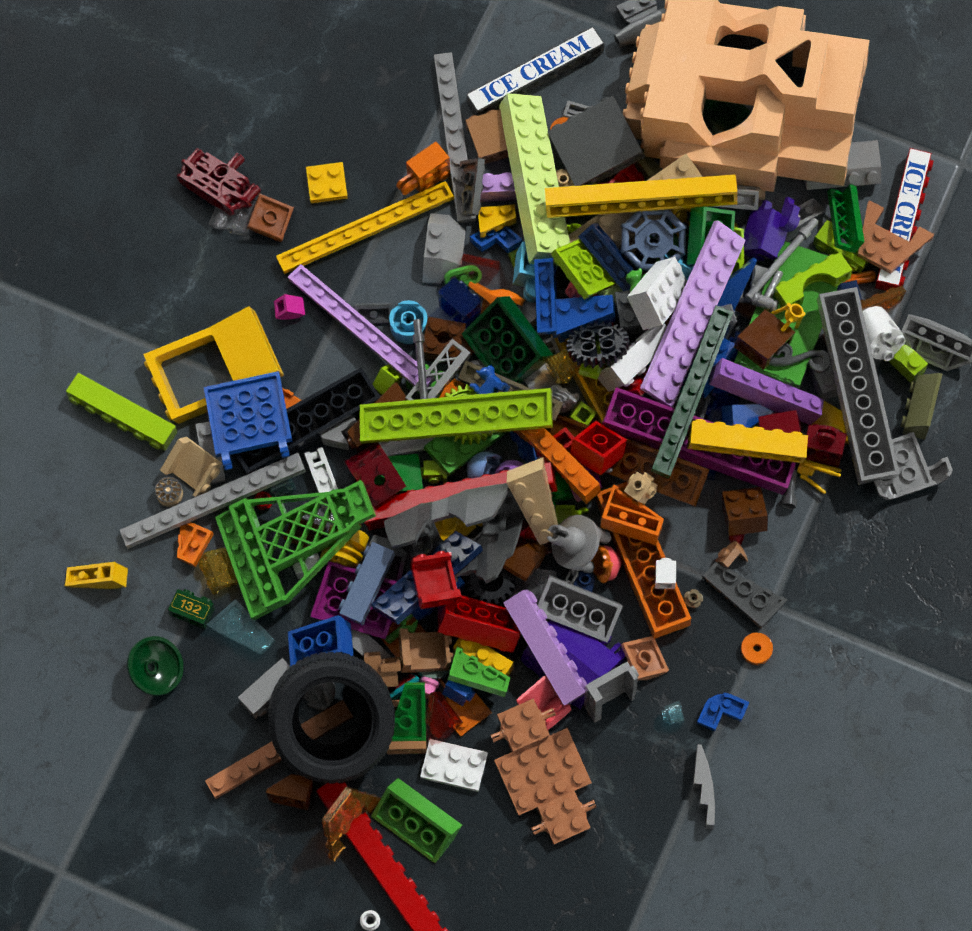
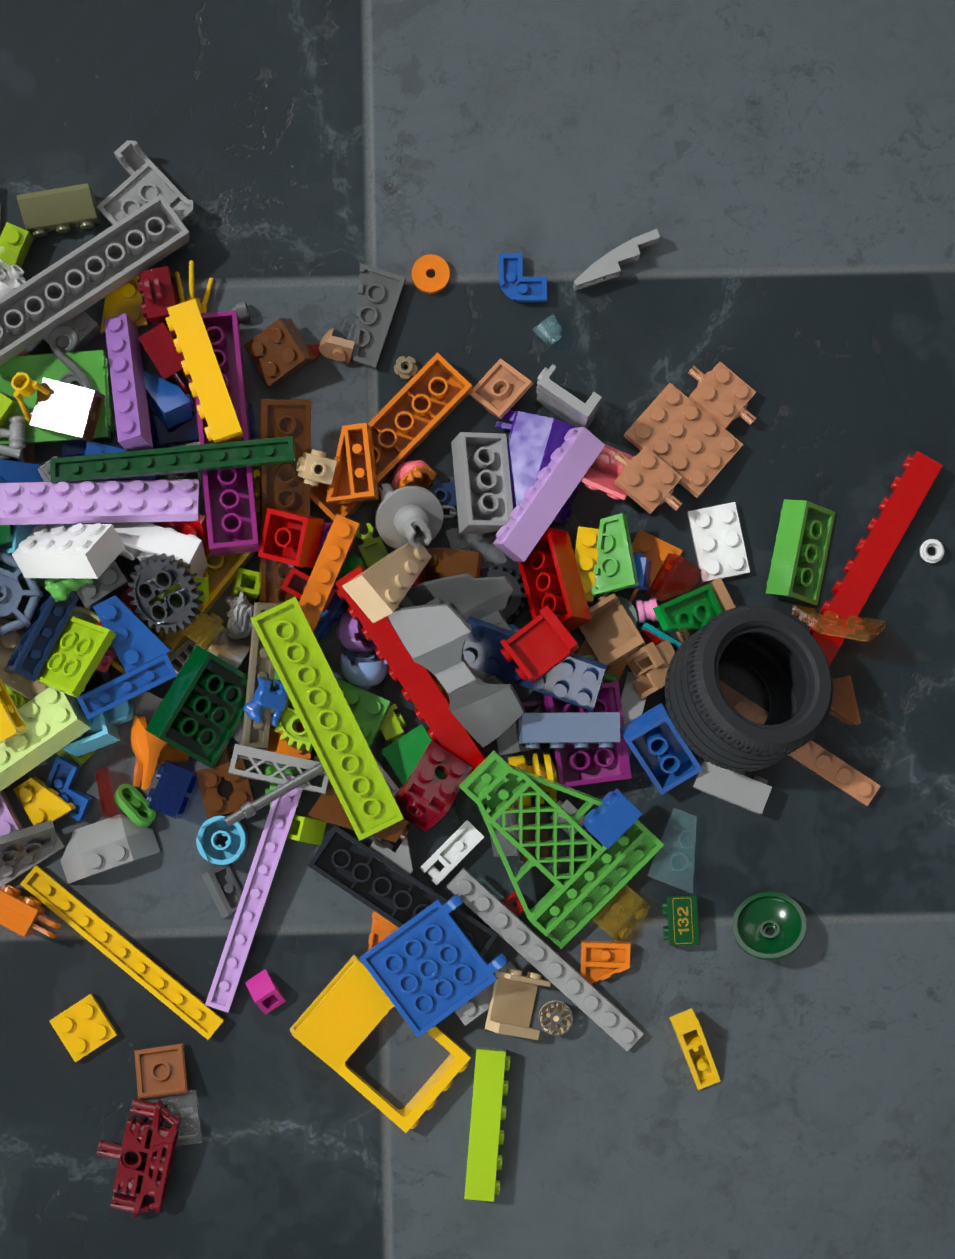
camera: 115 degrees left, 15 degrees up
white brick [655,558,676,589] -> none
none -> blue brick [583,789,642,849]

